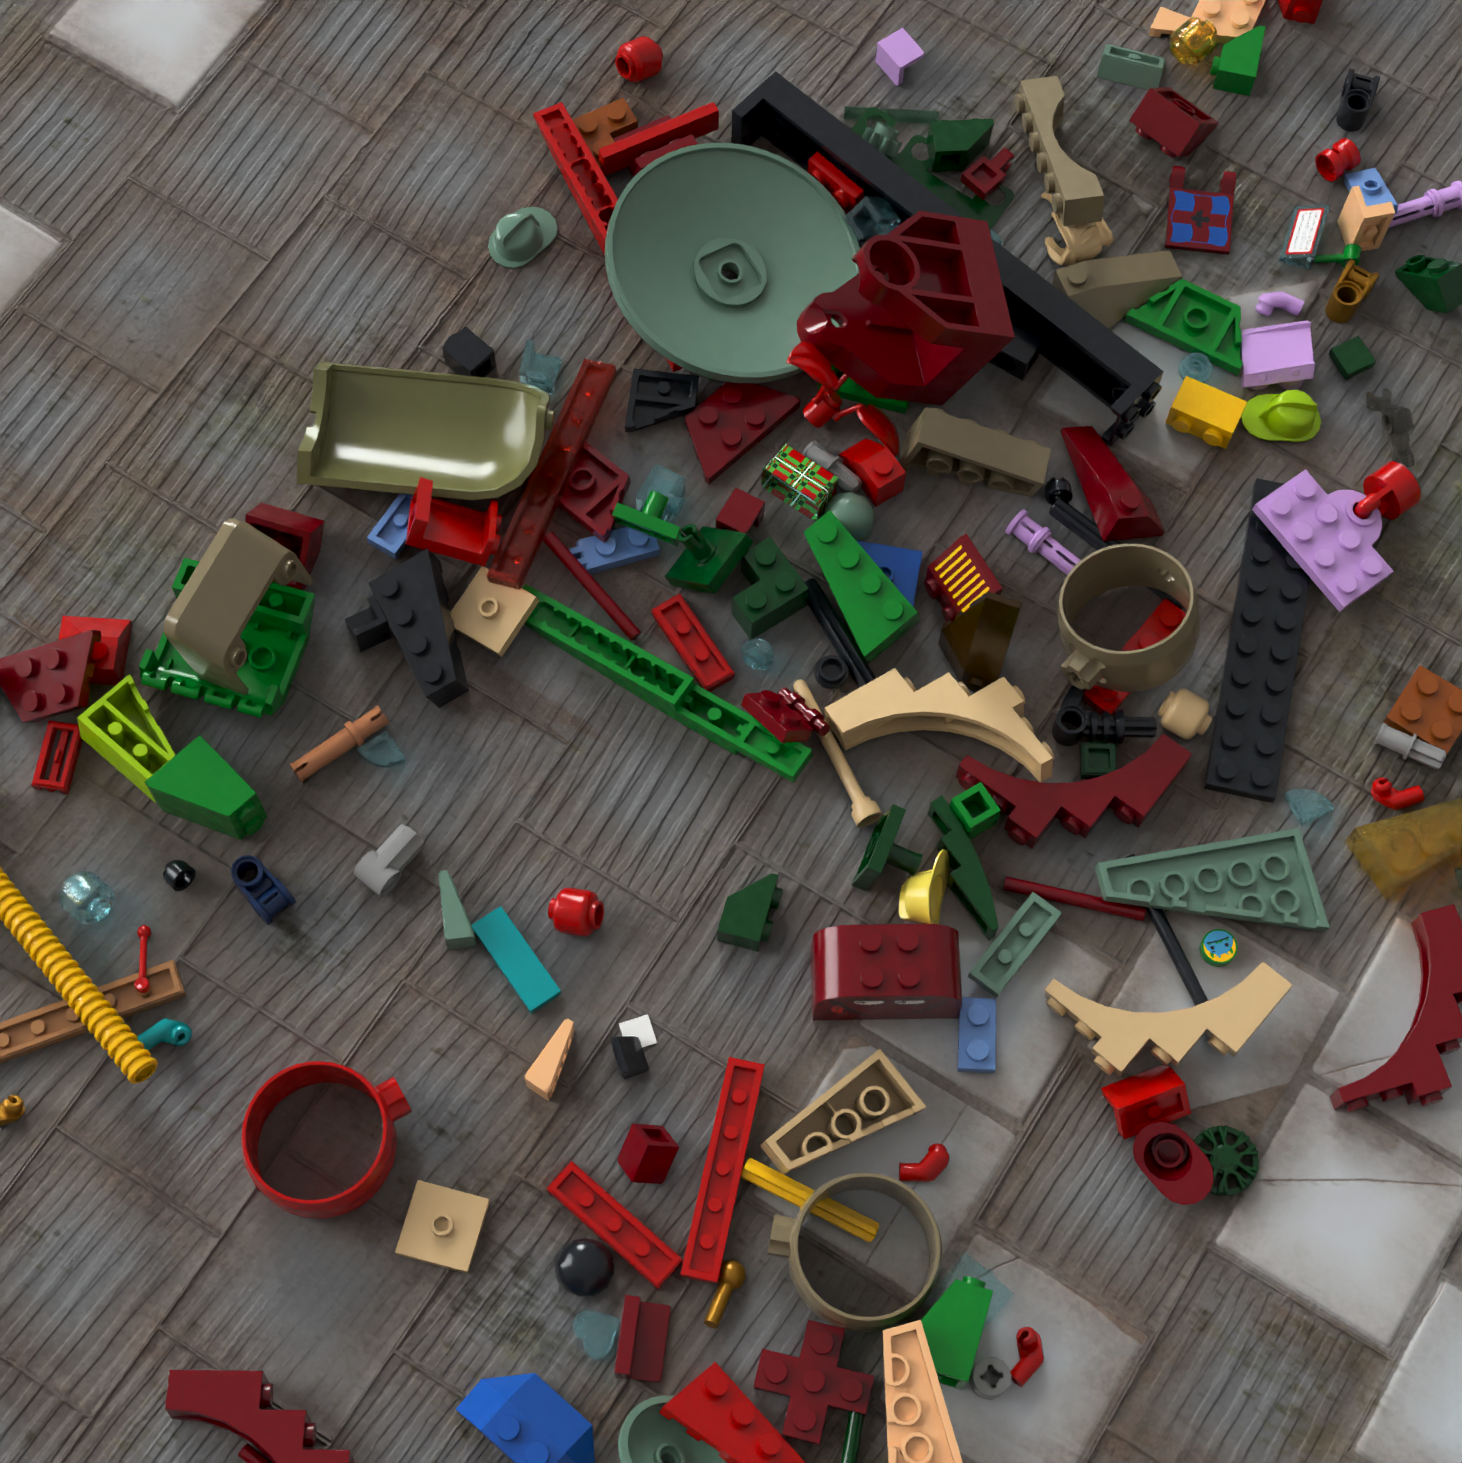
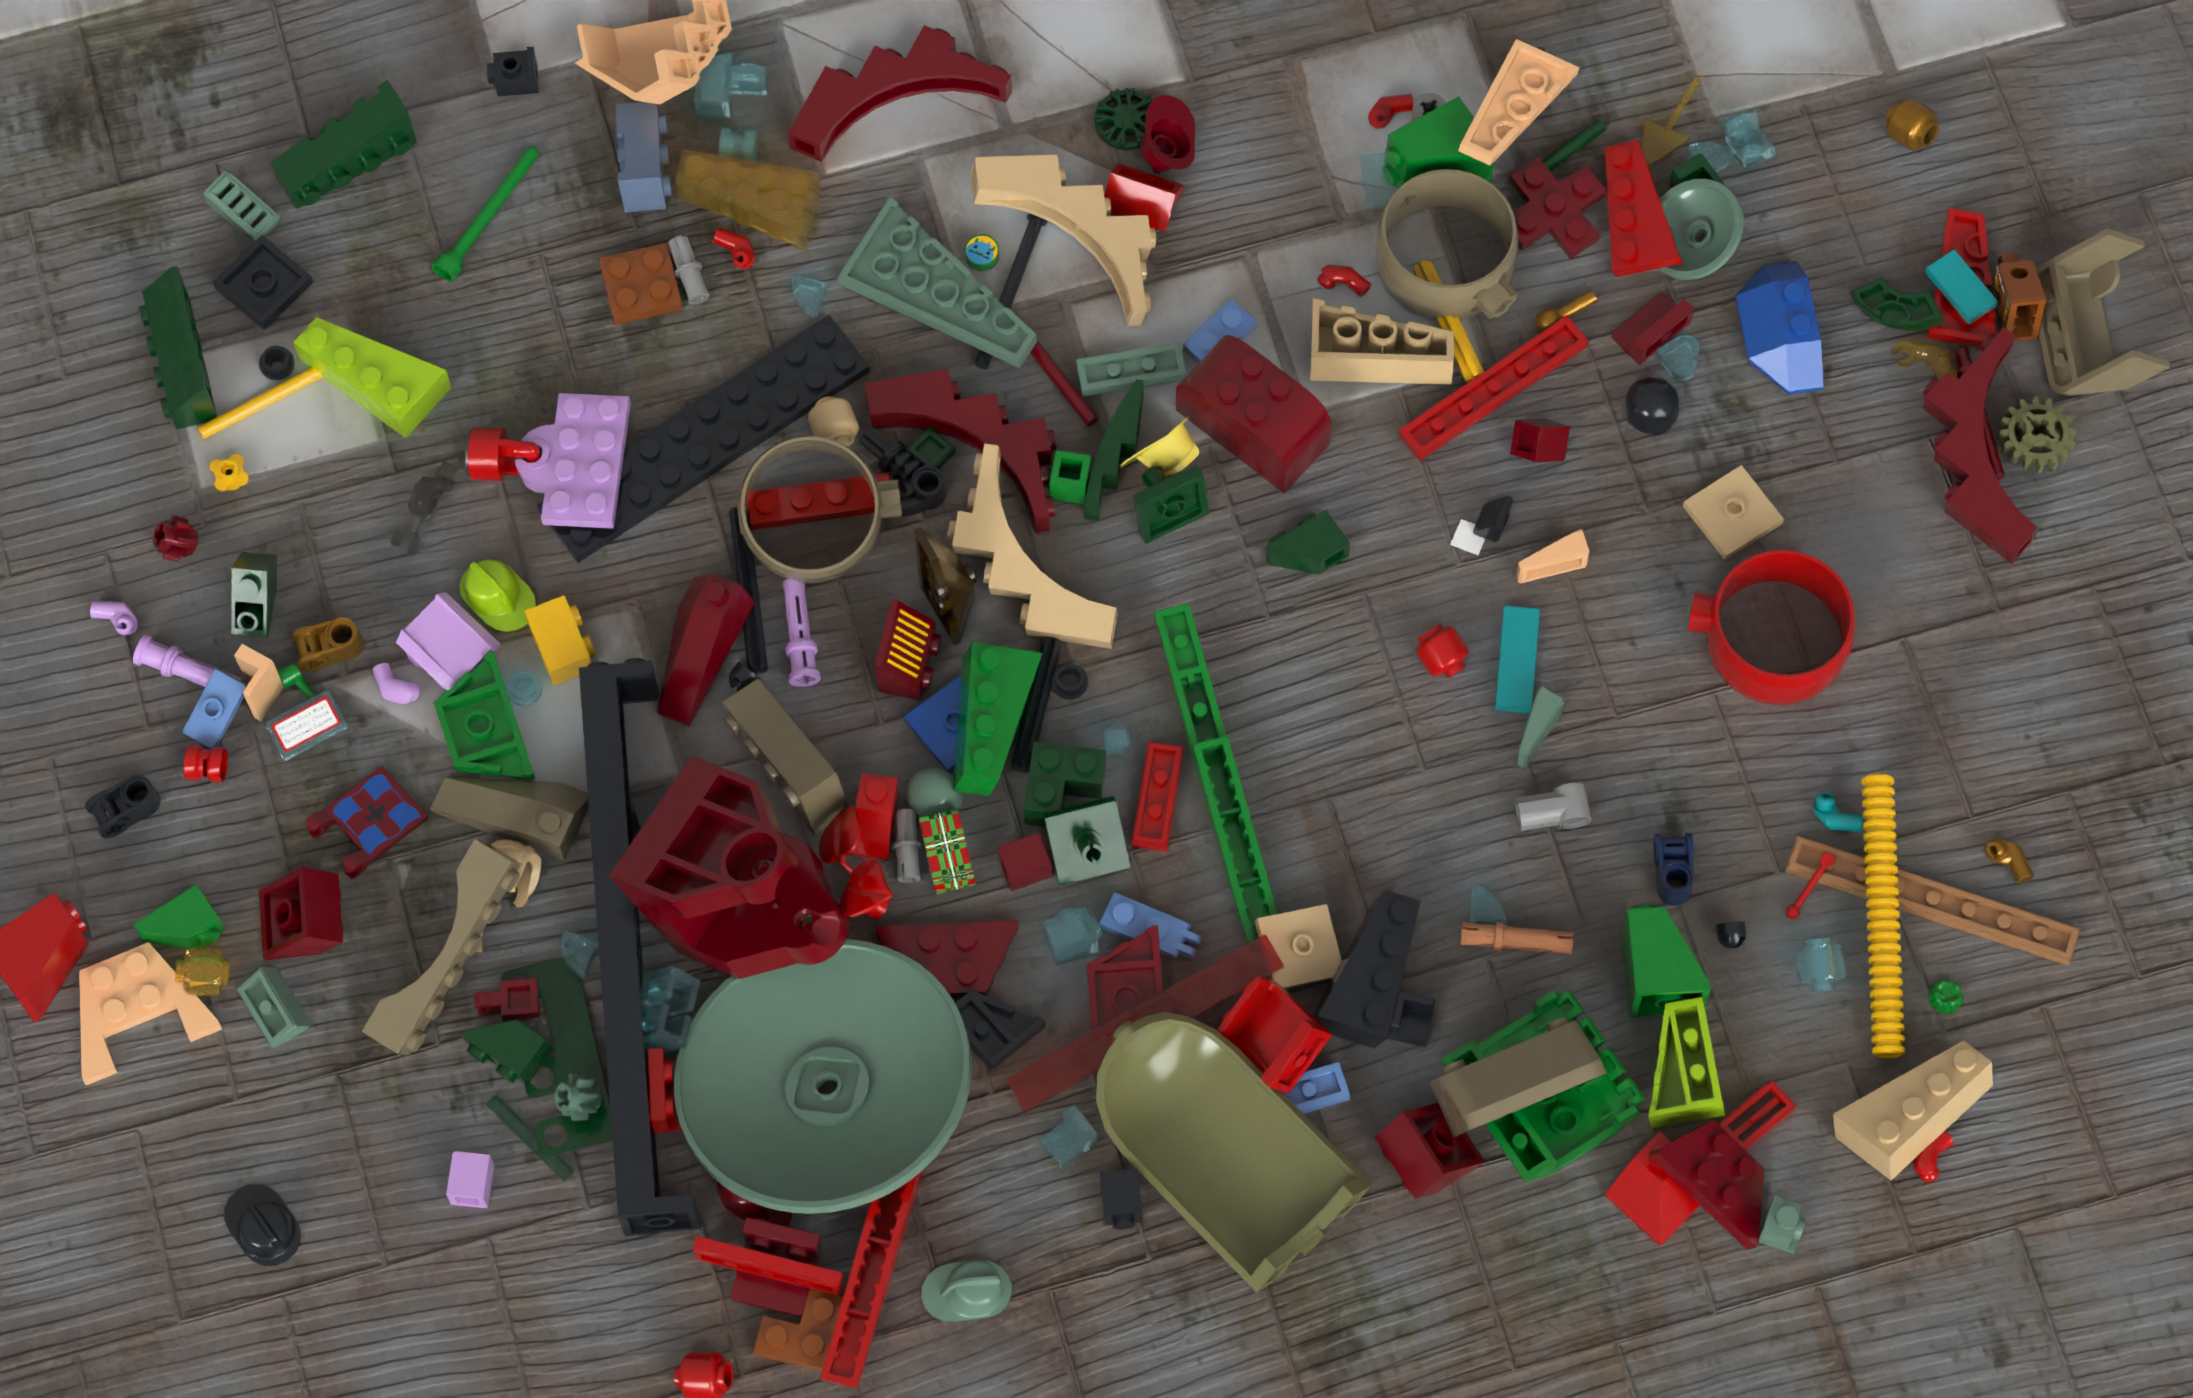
camera: 135 degrees left, 0 degrees up
dark red bar [543,531,641,641] -> none
red tile [546,1161,683,1290] -> none
green tile [612,491,682,547] -> none
dark red plate [741,688,830,743] -> none
tan piece [793,679,883,828] -> none
dark green tile [1328,336,1376,380] -> none

